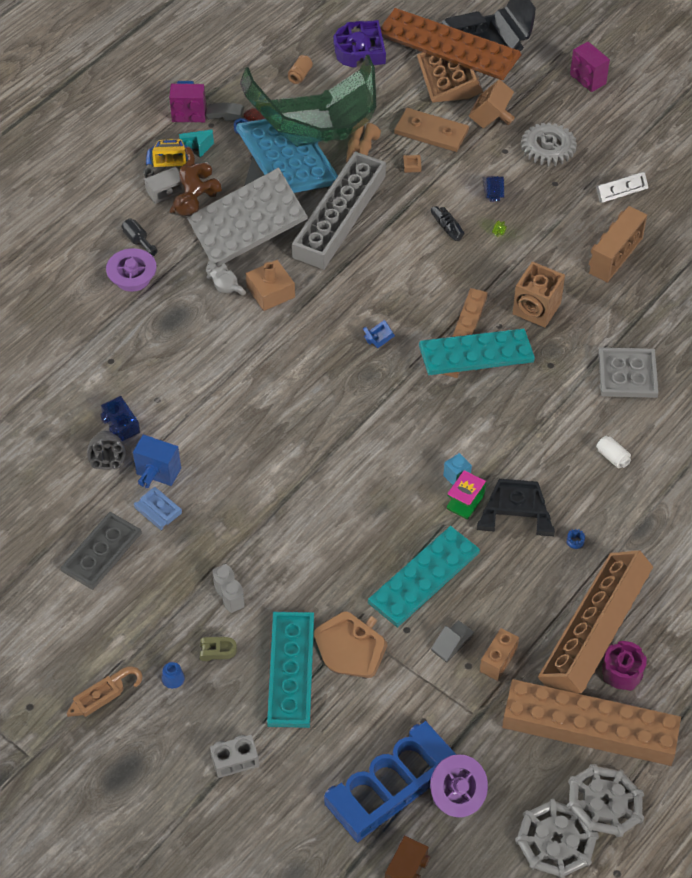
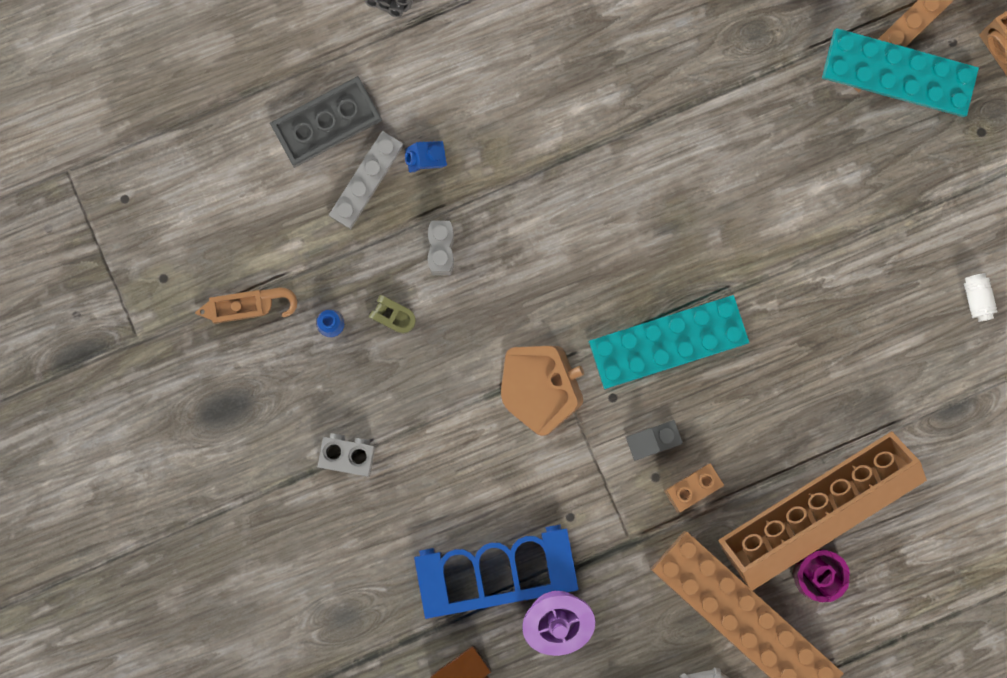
camera: 30 degrees right, 30 degrees up
blue brick [133,434,181,488] -> none
medium blue plate [134,487,182,530] -> none
teal plate [267,612,314,728] -> none
dark azure brick [443,453,472,485] -> none
piece [446,470,486,519] -> none
black wing [477,478,555,537] -> none
blue bush [567,529,585,549] -> none
none -> light grey plate [329,131,404,230]
none -> blue bracket [405,141,447,173]

